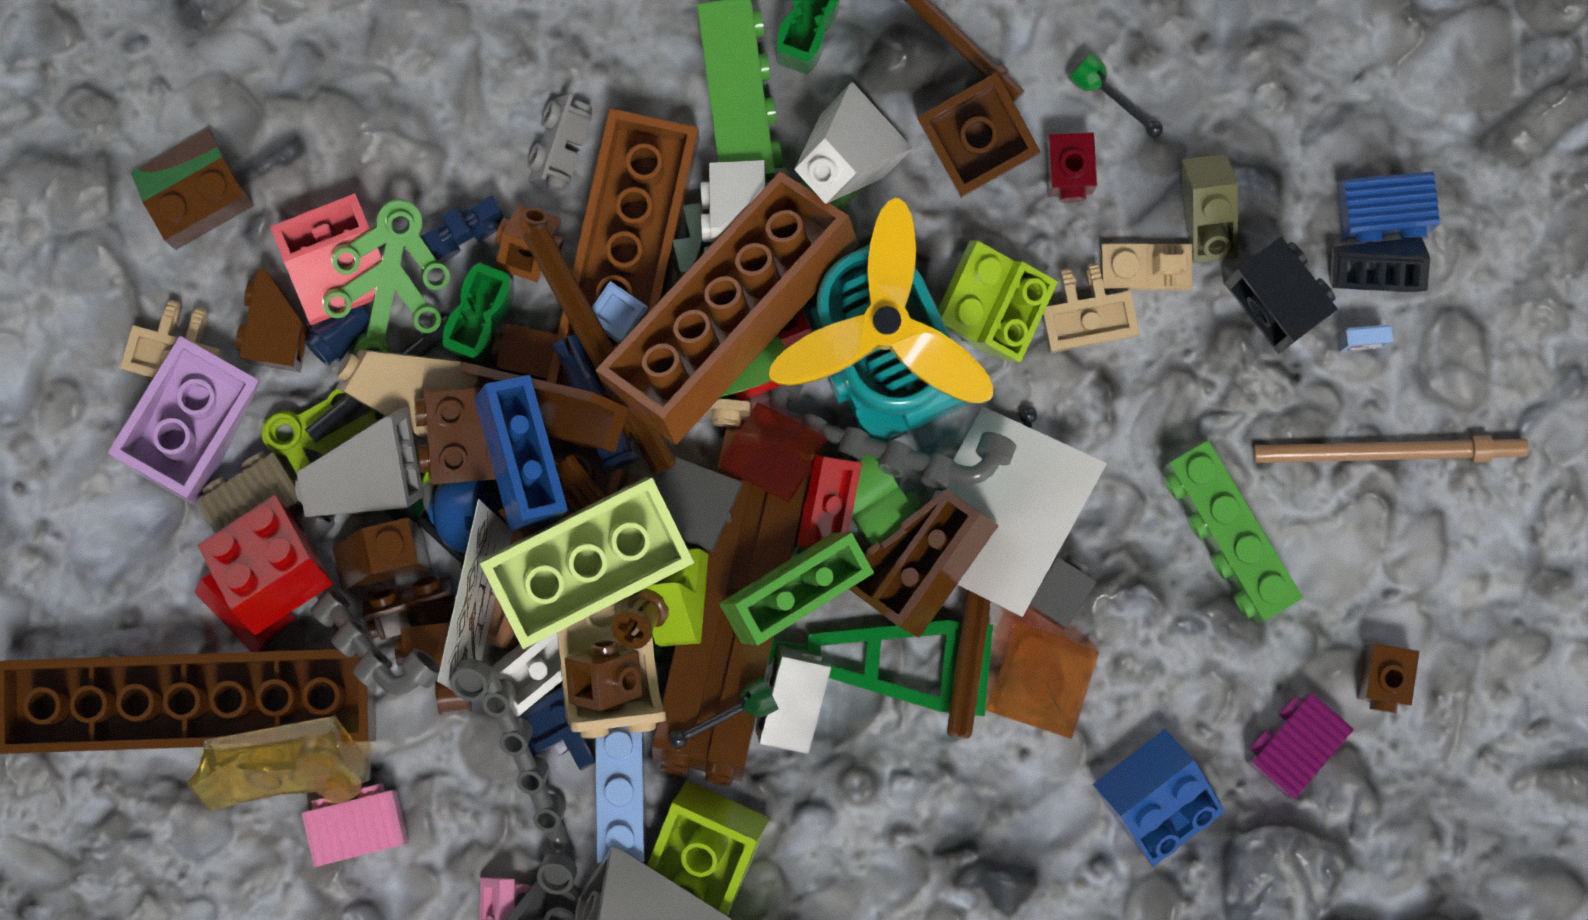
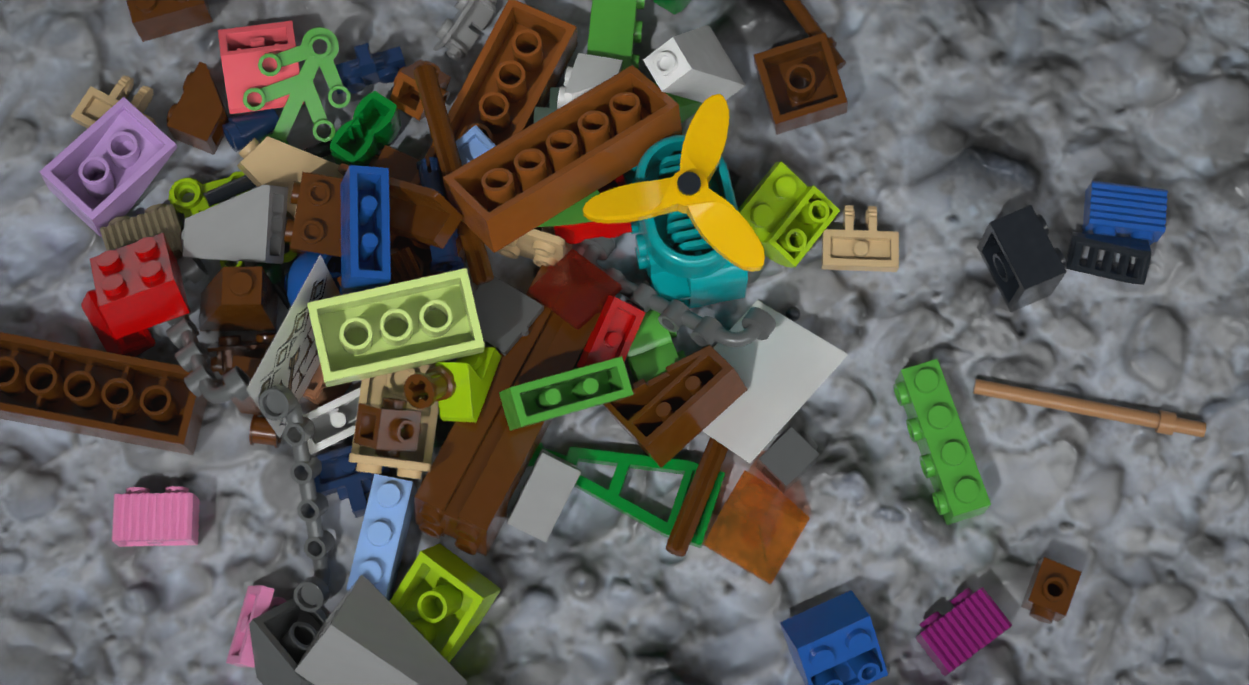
camera: 15 degrees right, 10 degrees down
clear yellow slope [188,716,371,811] -> none
hinge [668,676,779,749] -> none
dark red brick [1045,132,1097,203] -> none
hinge [1068,52,1163,138] -> none
tan hinge [1100,244,1193,291] -> none
olive slope [1182,154,1238,264] -> none
light blue tile [1338,324,1393,352] -> none

